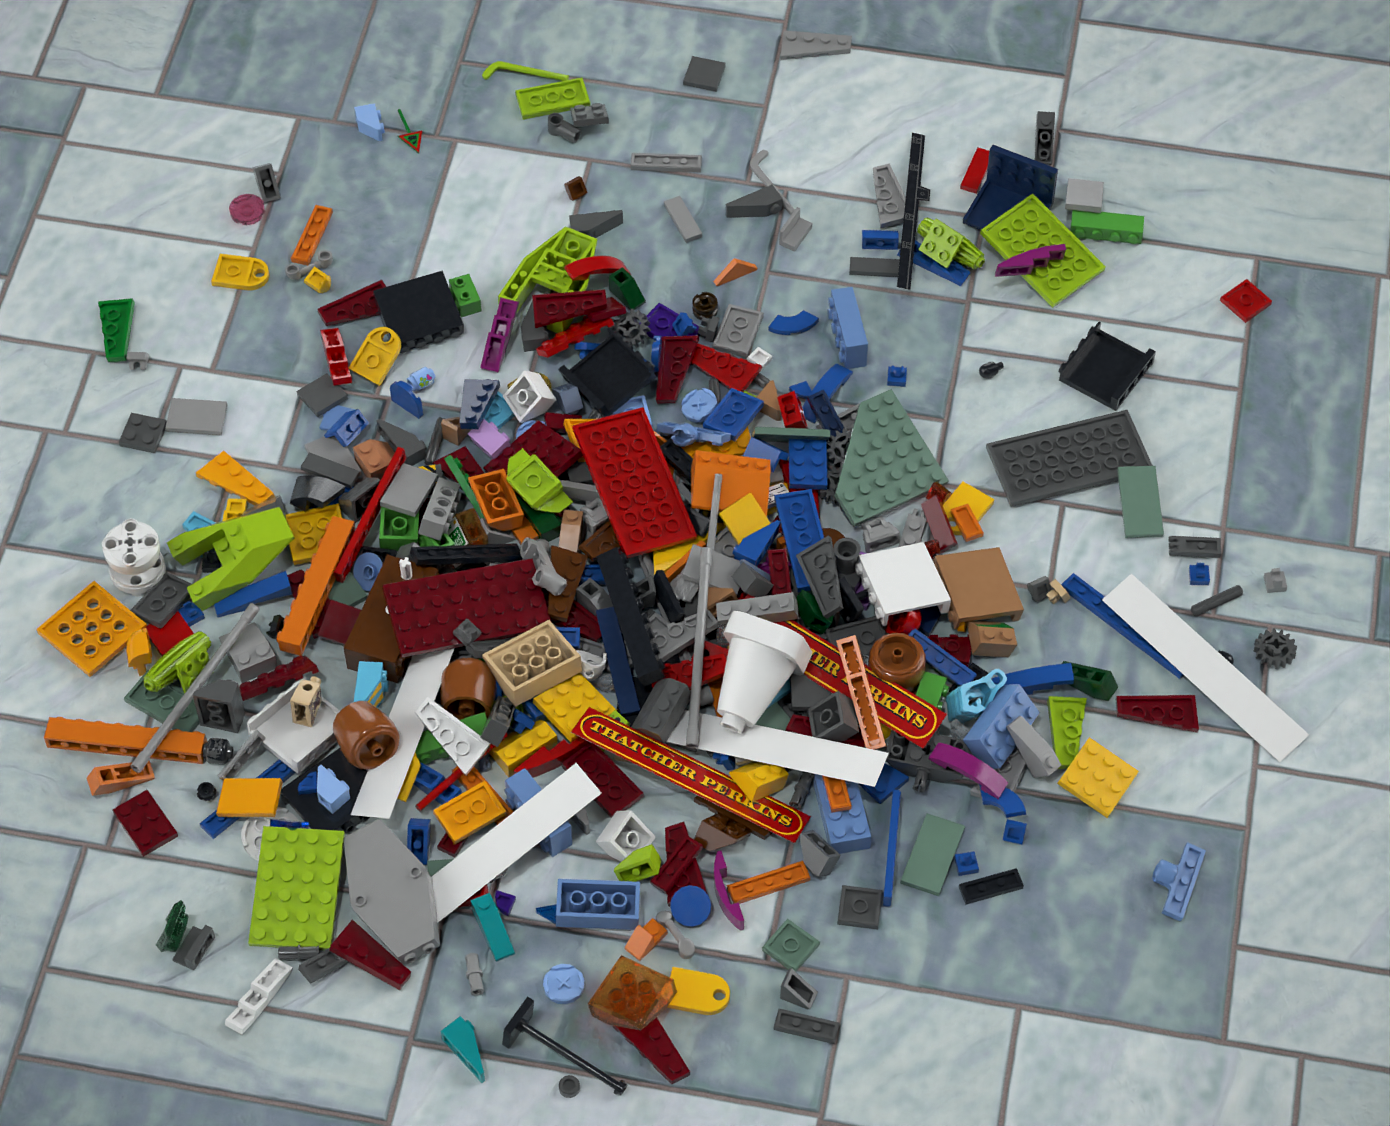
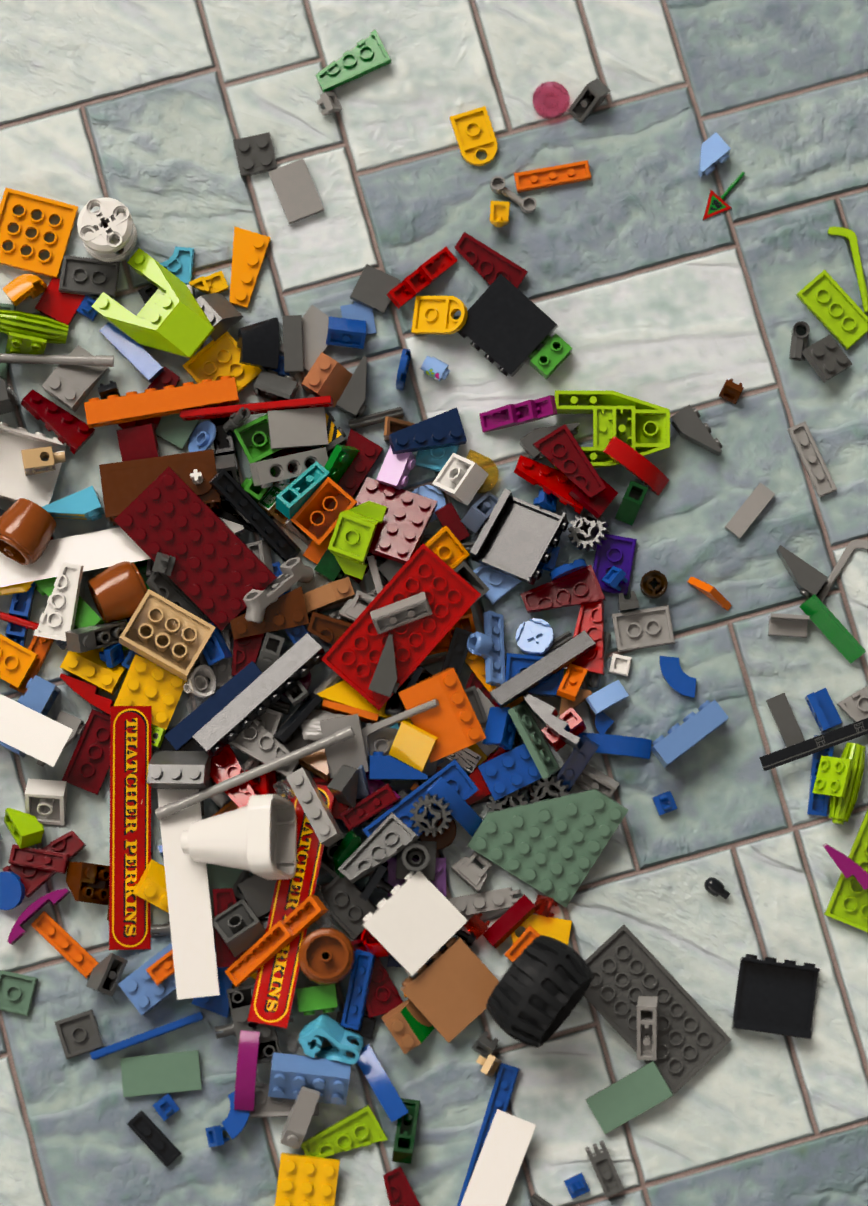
camera: 65 degrees right, 25 degrees up
none -> dark grey pin [223,407,250,433]
none -> teal slope [276,461,330,520]
none -> dark grey slope [369,633,400,697]
none -> light grey slope [370,592,433,634]
none -> dark grey gear [410,794,453,837]
none -> blue slope [427,777,483,837]
none -> black tyre [486,935,594,1048]
none -> tile [490,630,596,709]
none -> slope [522,693,583,751]
none -> orange plate [556,663,588,701]
none -> light blue slope [585,680,629,715]
none -> light grey slope [637,996,658,1061]
none -> green tile [799,594,866,664]

